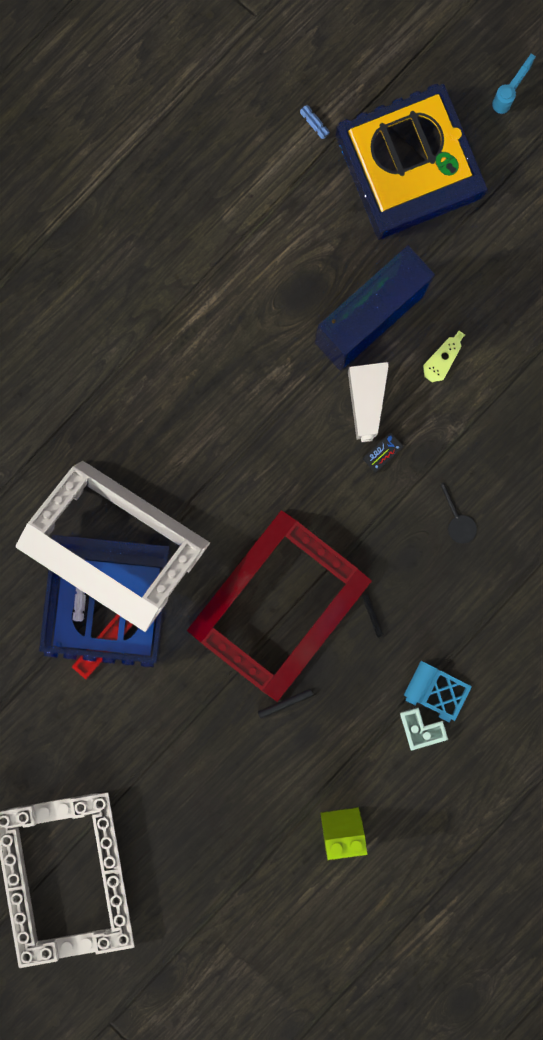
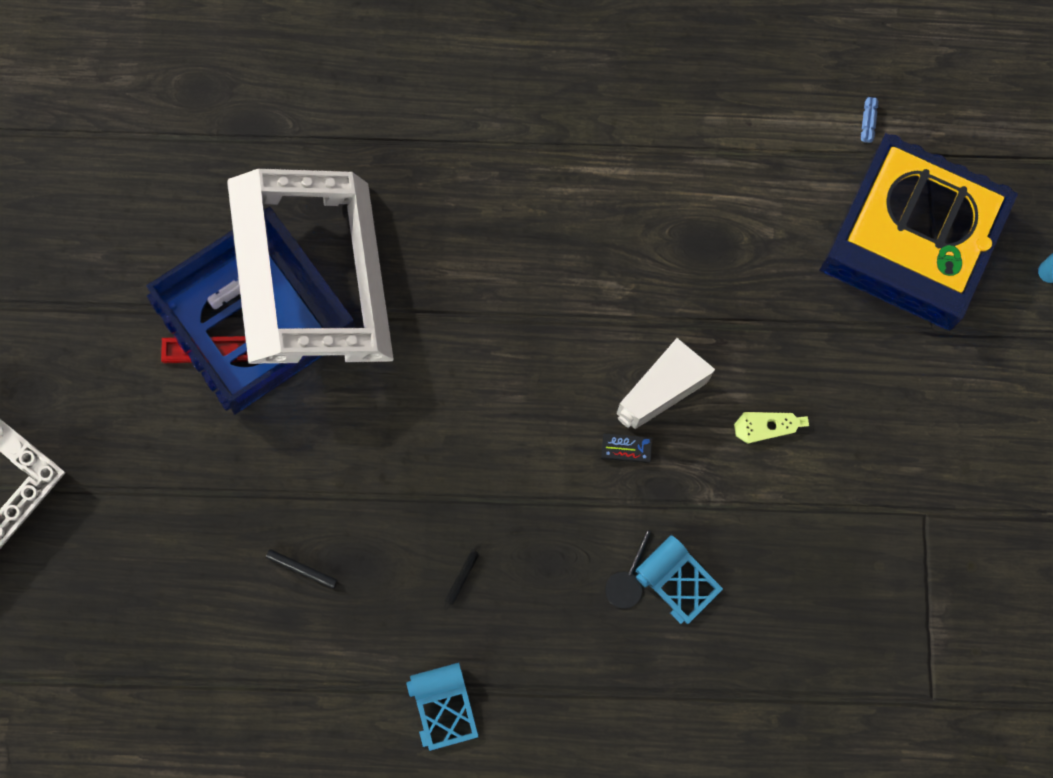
camera: 45 degrees right, 10 degrees down
dark red slope [187,510,372,702] -> none
clear blue door [315,245,435,371] -> none
lime slope [320,807,367,860] -> none
light aqua brick [400,708,448,751] -> none
none -> dark azure piece [636,535,723,624]

